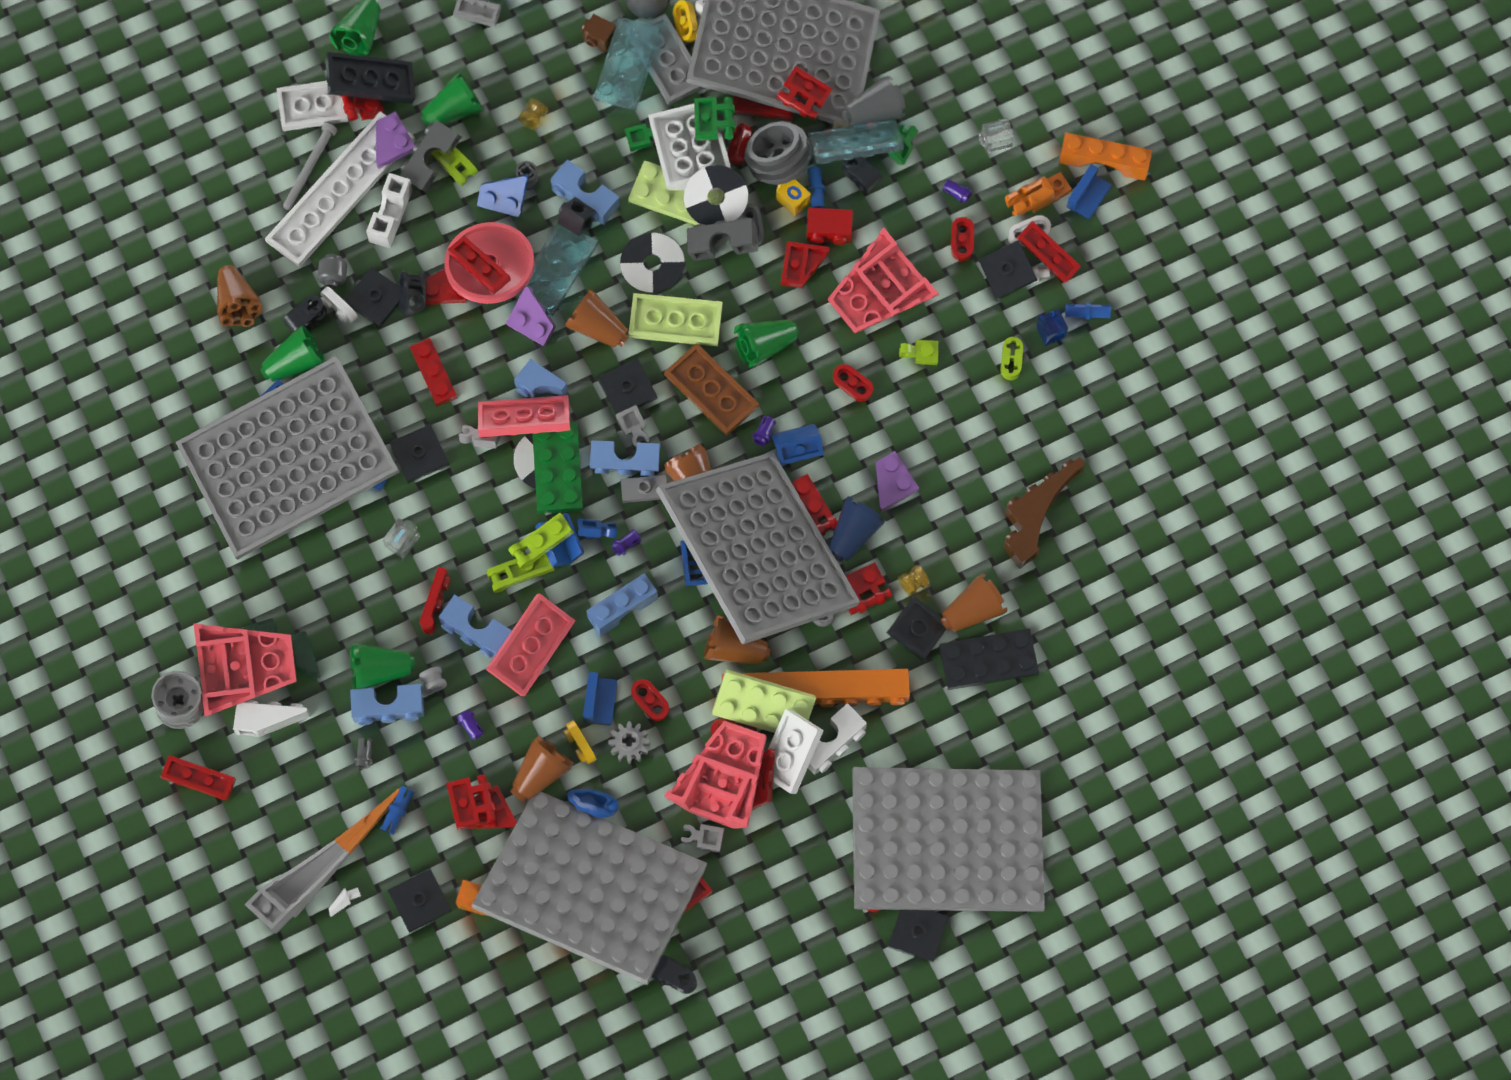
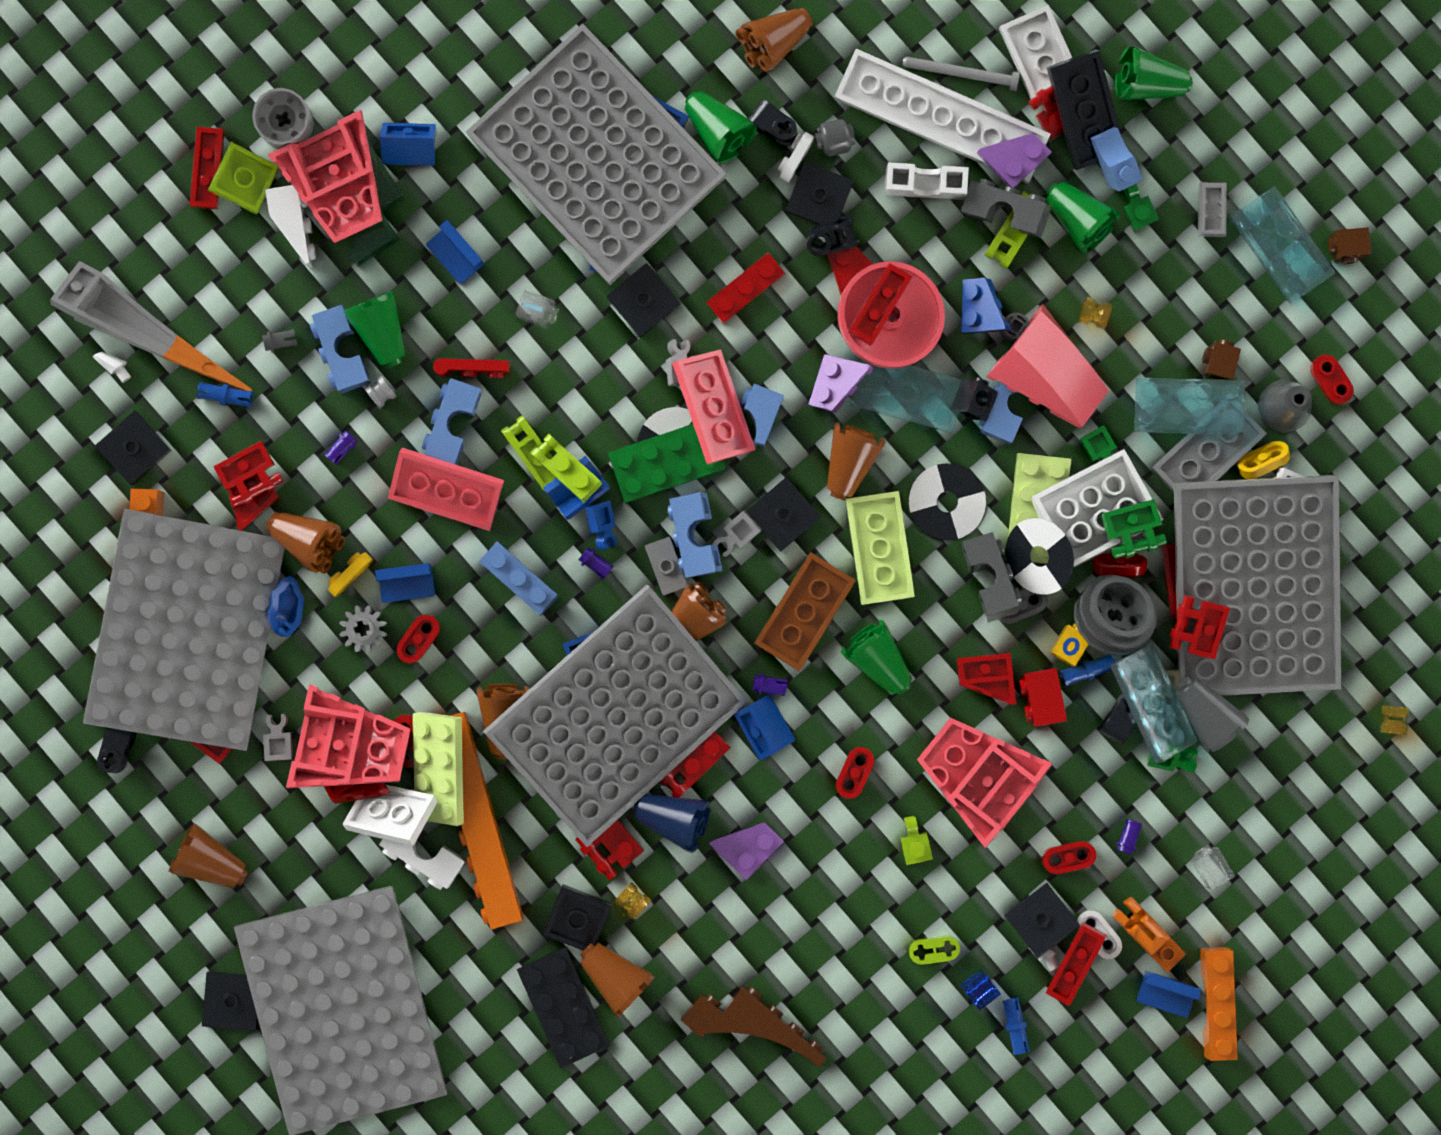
camera: 75 degrees right, 15 degrees up
none -> dark orange cone [168,823,248,888]
none -> lime plate [208,142,279,215]
none -> blue panel [380,123,436,166]
none -> blue panel [426,220,484,284]
none -> coral wedge [986,304,1109,429]
none -> medium blue arch [1090,127,1143,191]
none -> green plate [1122,184,1159,232]

